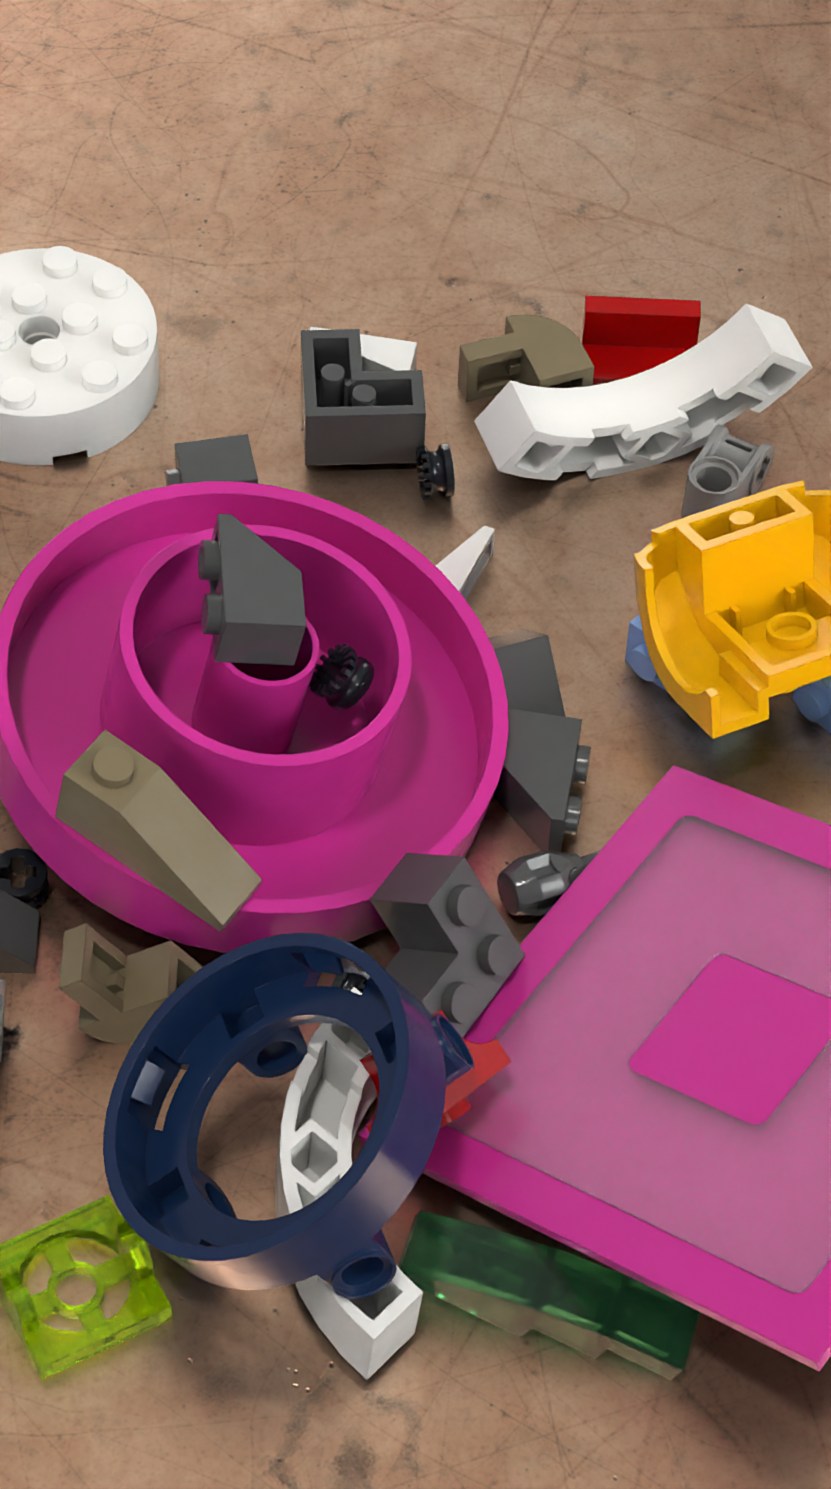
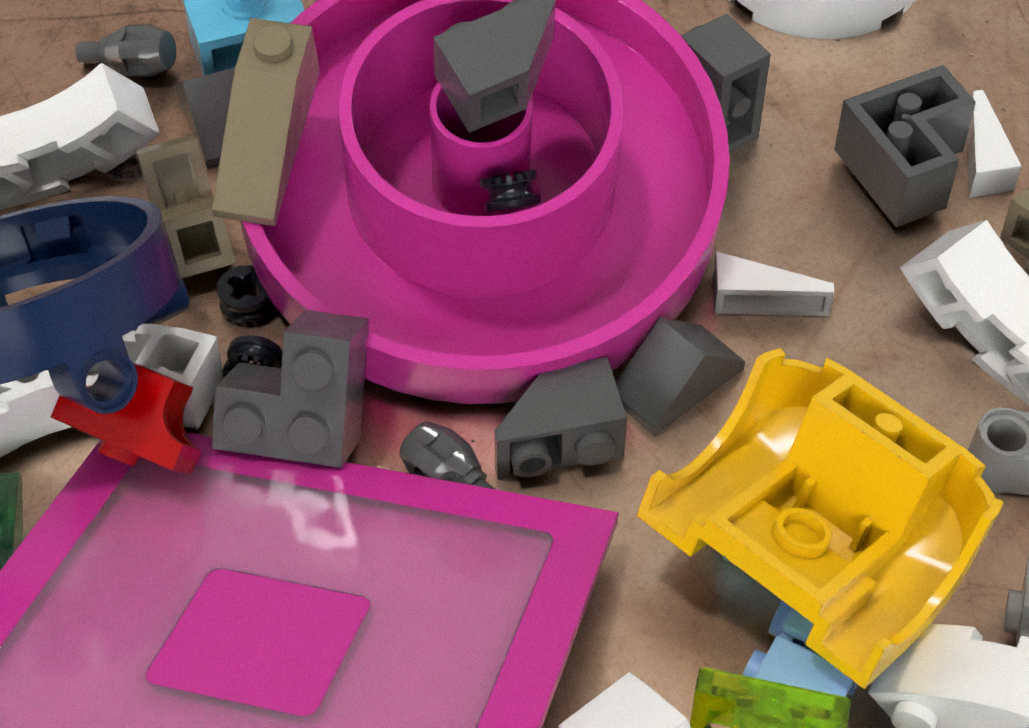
camera: 70 degrees right, 0 degrees up
black bush [416,443,455,500] -> none

